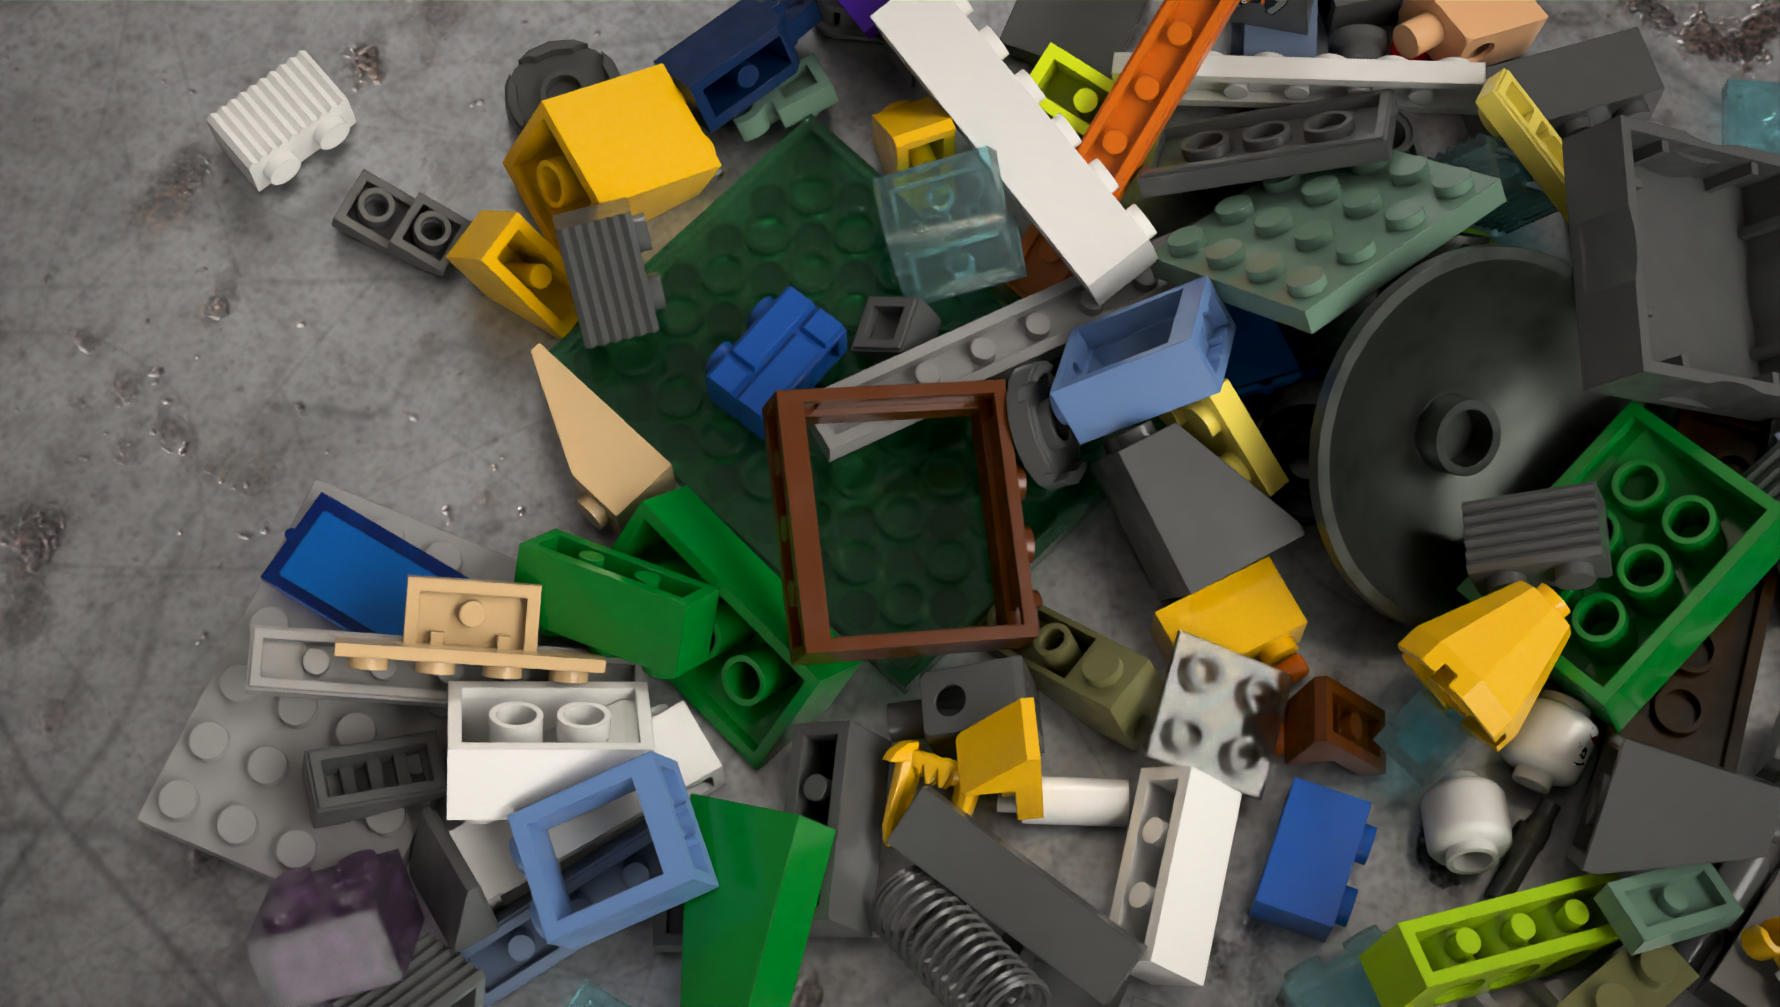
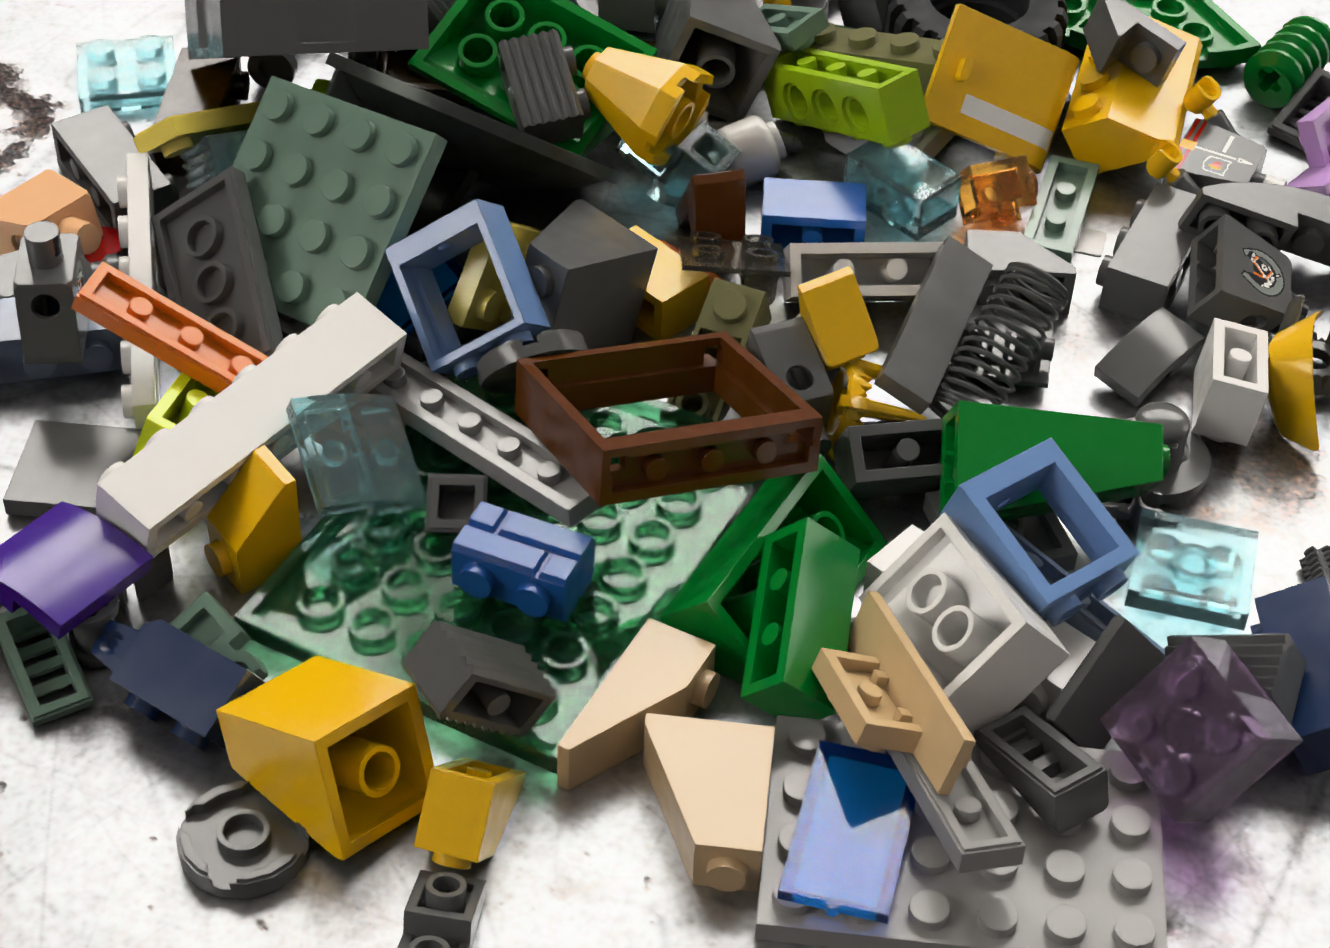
camera: 110 degrees left, 25 degrees down
none -> tan slope [643,713,775,892]

